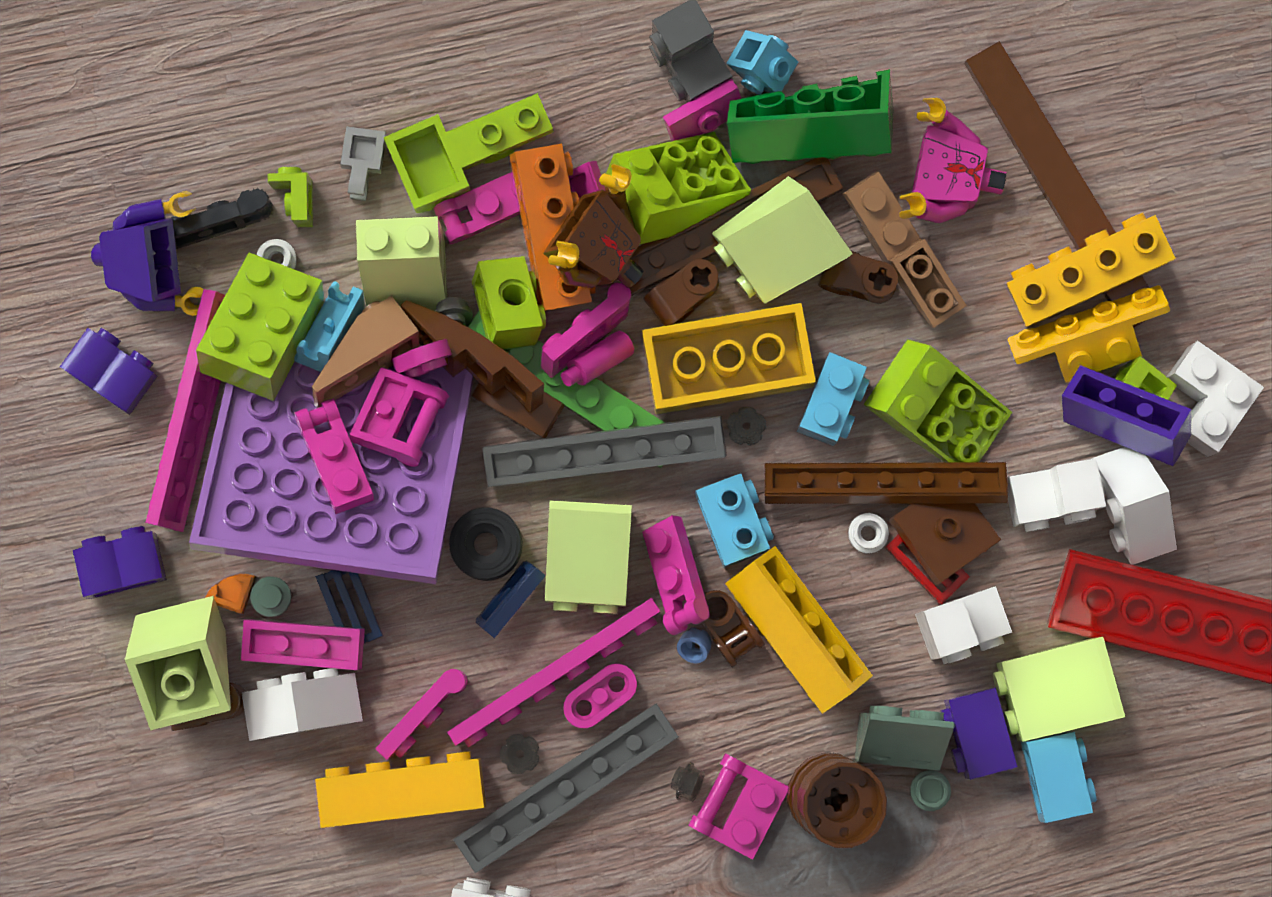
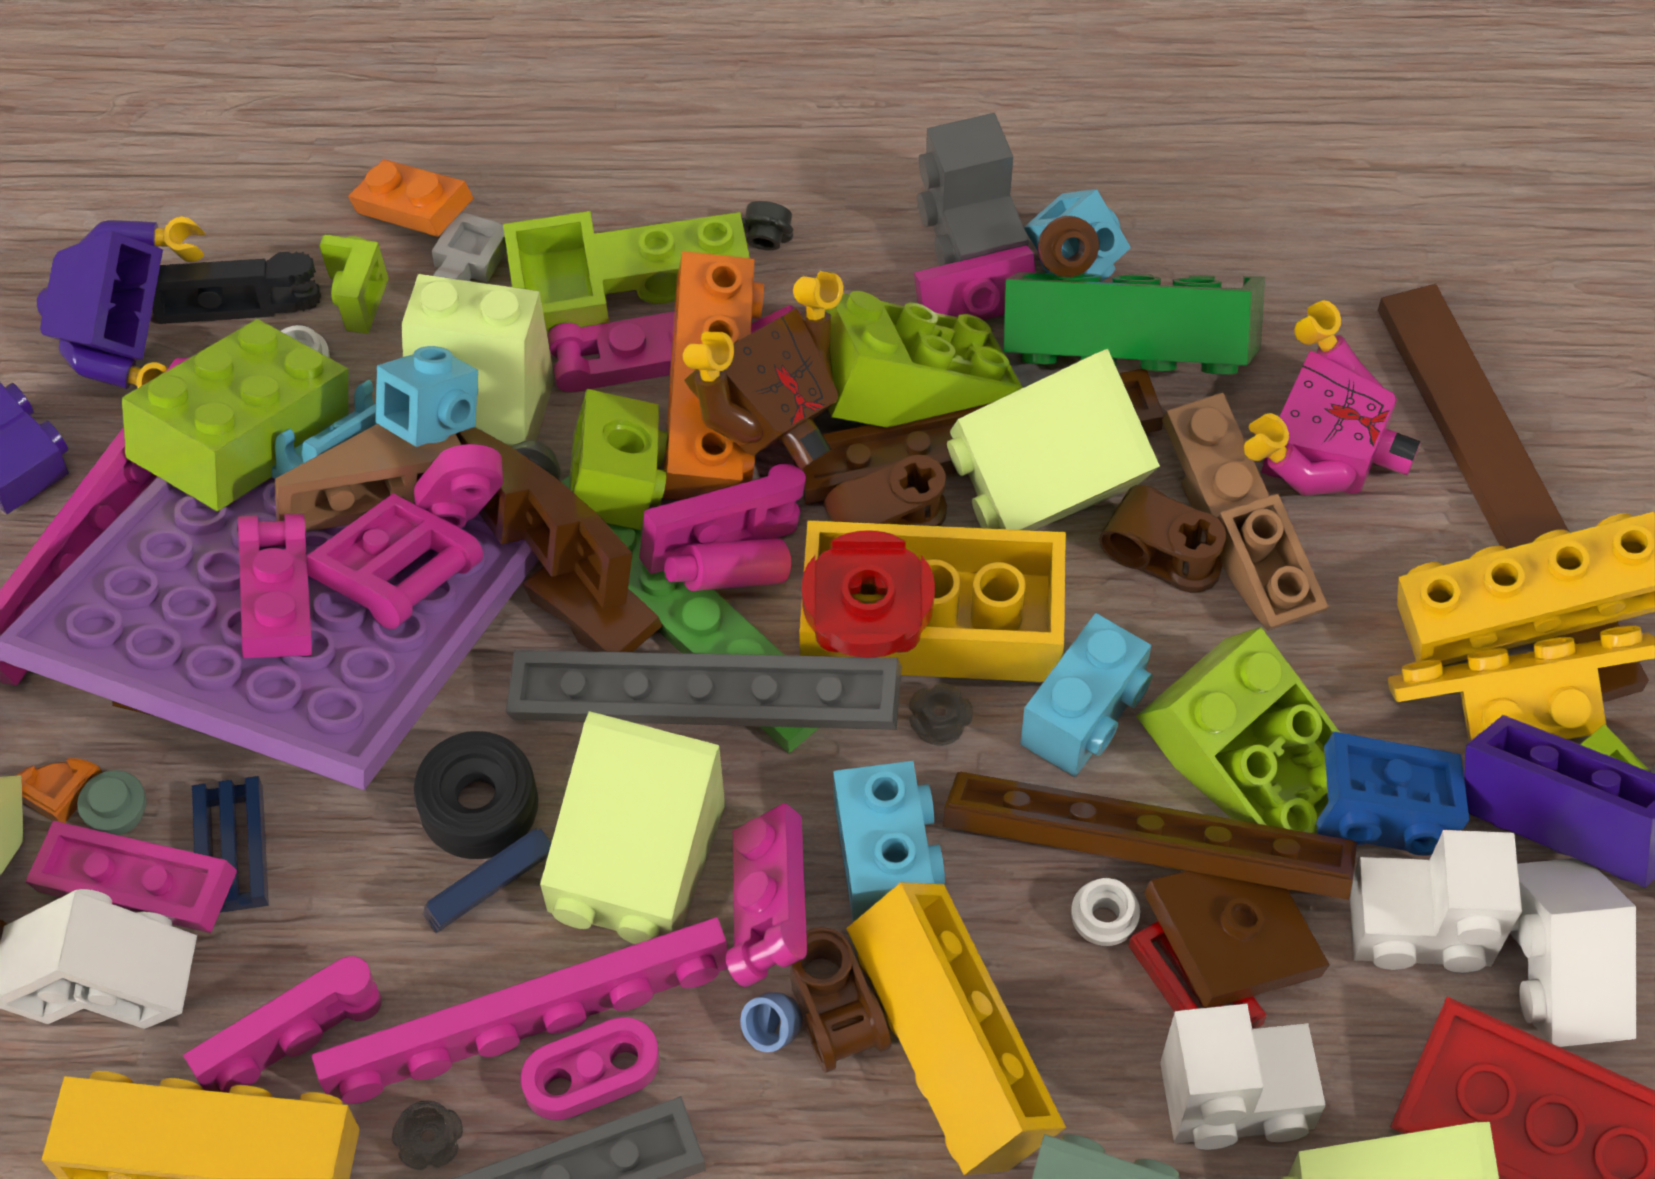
camera: 15 degrees right, 25 degrees down
none -> orange plate [348,159,474,237]
none -> medium azure brick [375,346,478,447]
none -> pearl dark grey plate [742,201,793,251]
none -> red plate [802,530,935,658]
none -> reddish brown plate [1038,216,1099,277]
none -> blue bracket [1316,732,1469,856]

